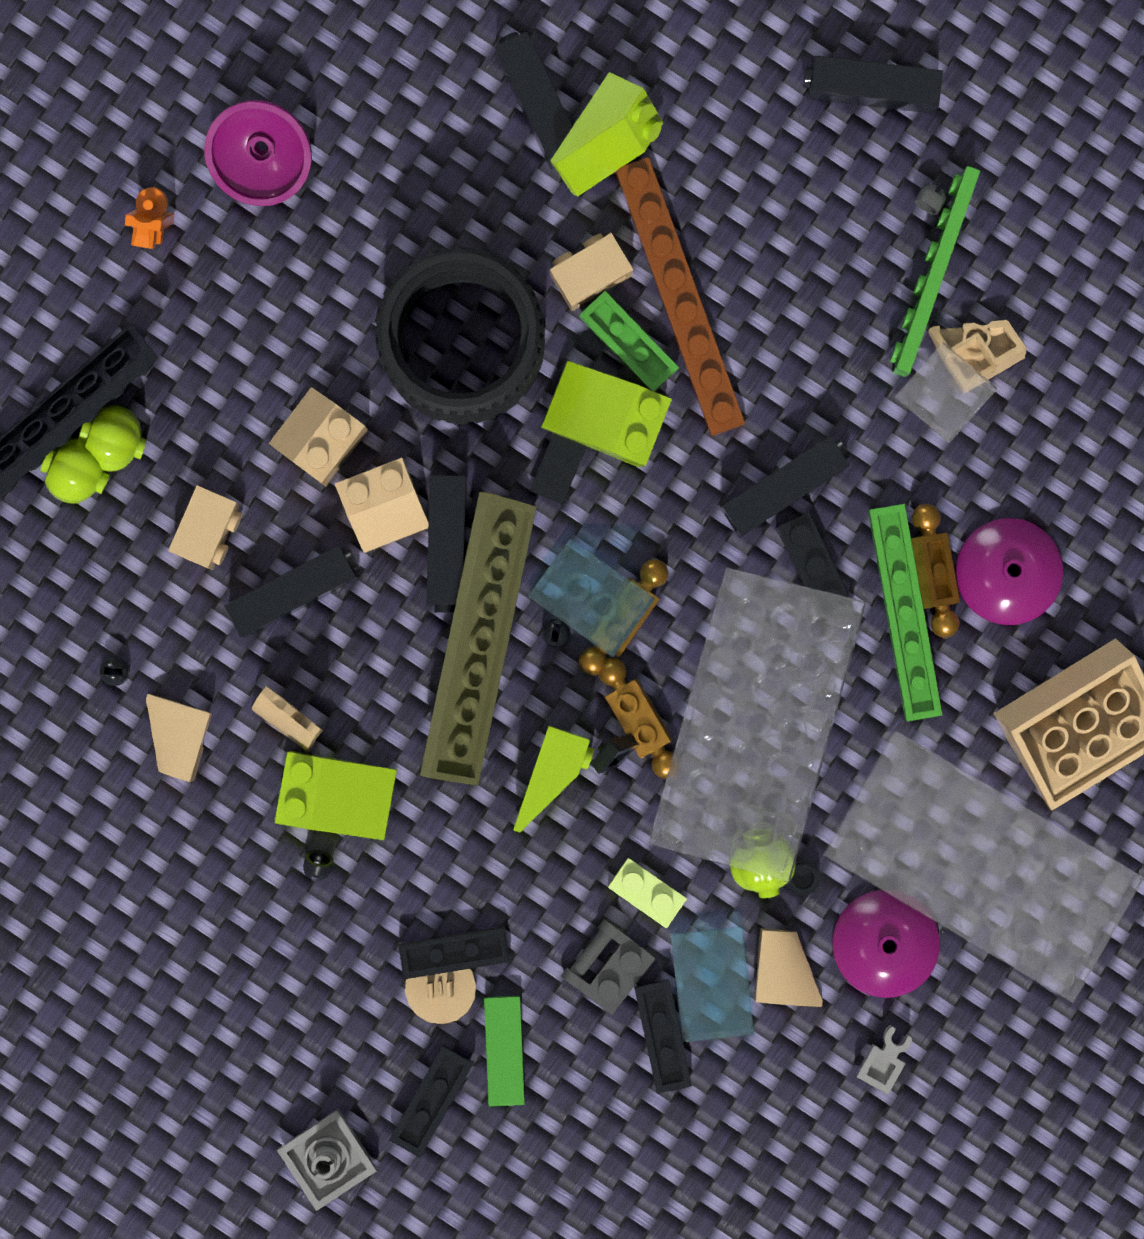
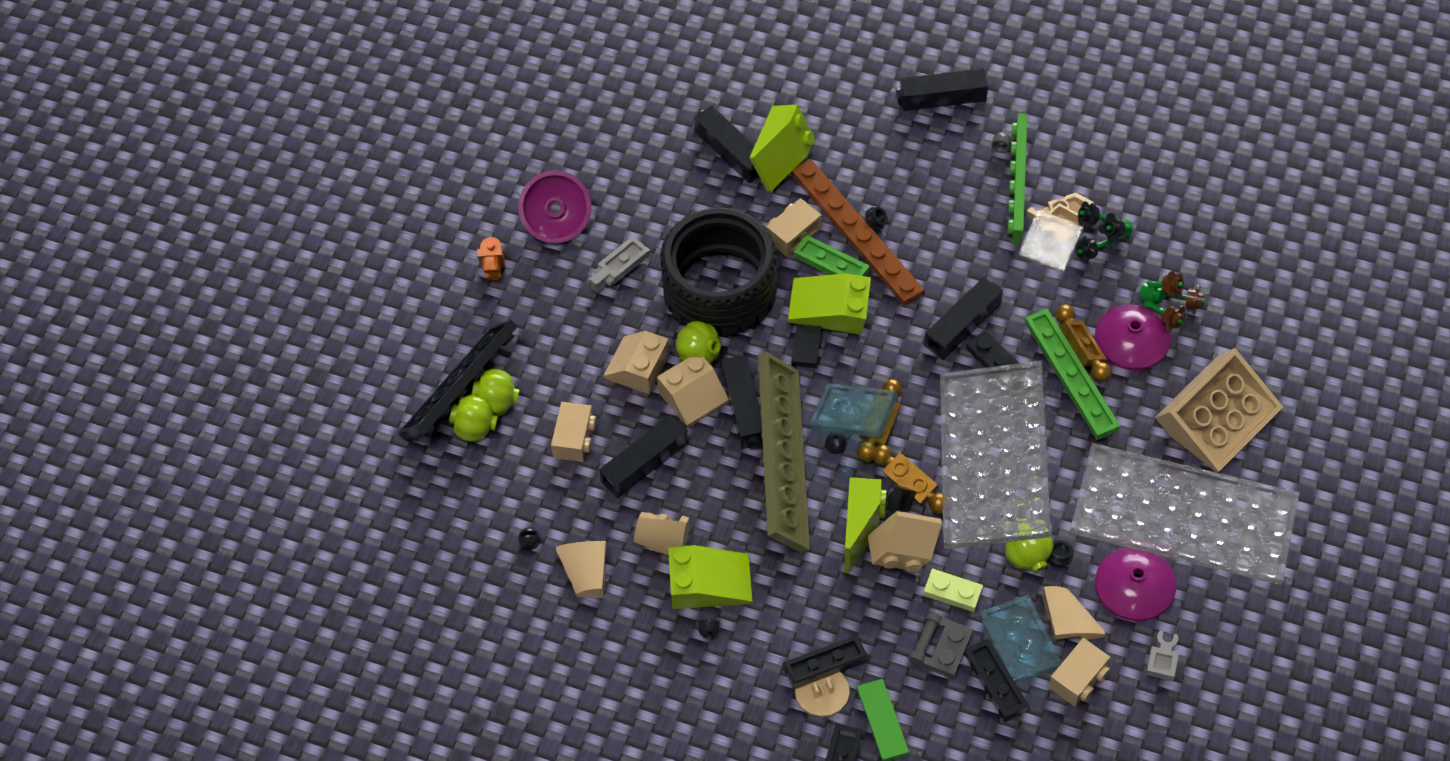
camera: 15 degrees left, 30 degrees down
none -> light grey hinge [589,237,650,293]
none -> lime plant [675,321,721,365]
none -> black plate [865,207,888,231]
none -> tan slope [868,511,942,572]
none -> tan brick [1049,638,1110,707]
none -> black plant [1075,201,1133,264]
none -> reddish brown plant [1139,271,1205,332]

